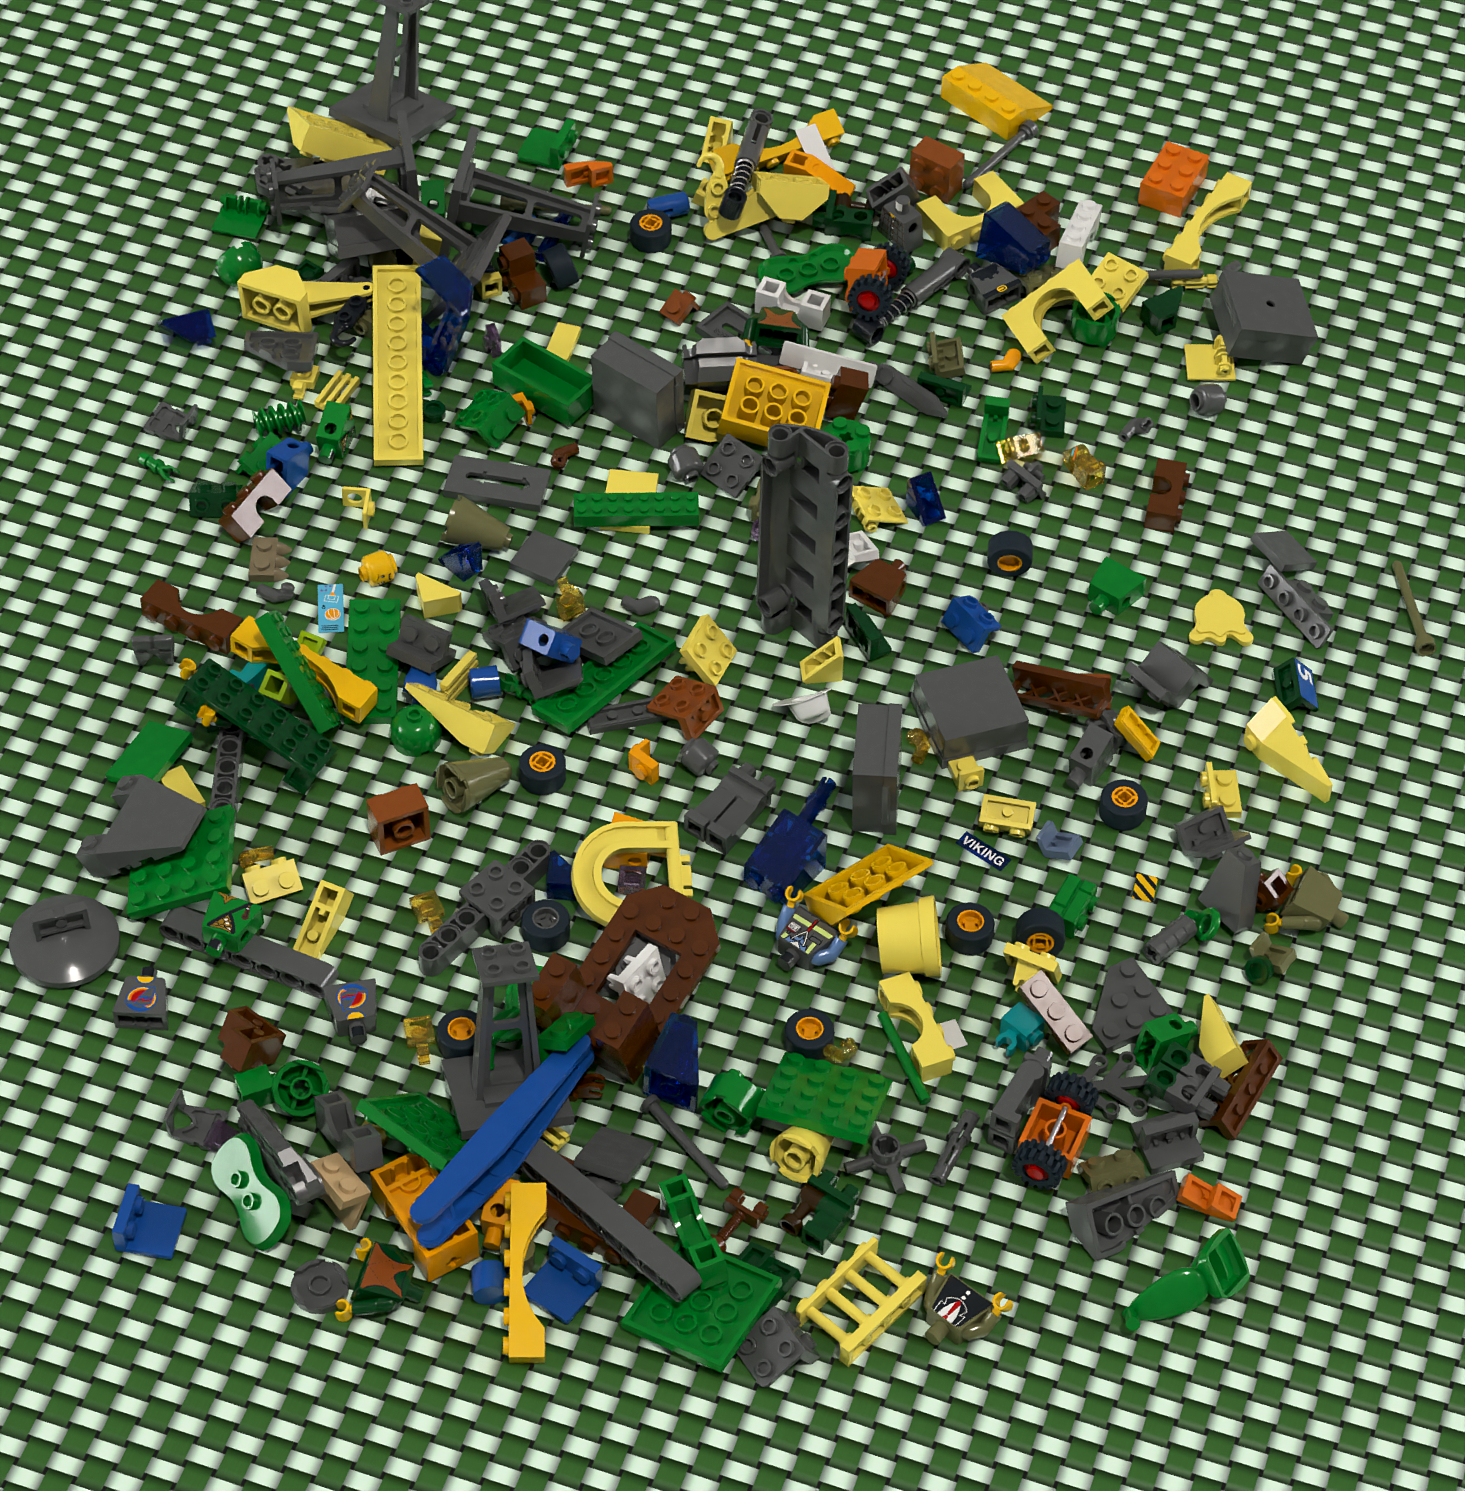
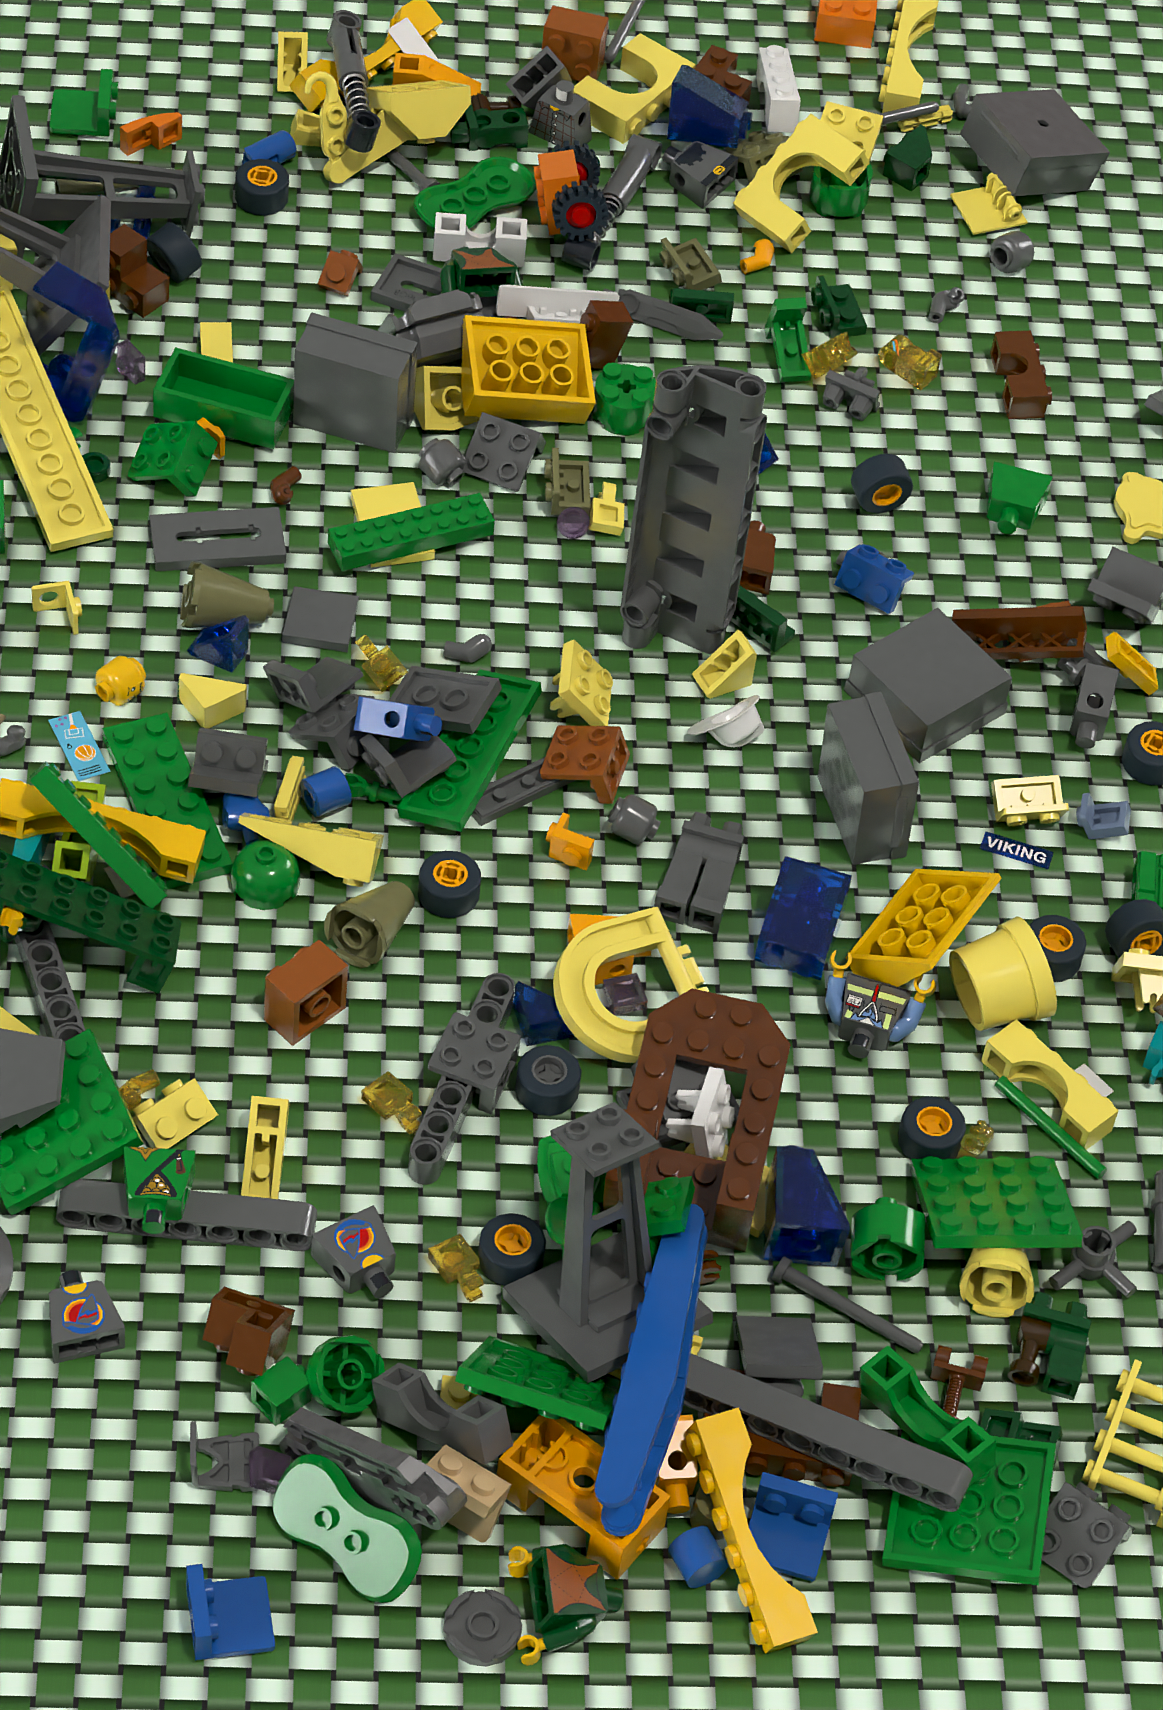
camera: 25 degrees left, 0 degrees up
clear blue pin [785,777,836,846] -> none
light yellow bracket [948,756,985,792] -> none

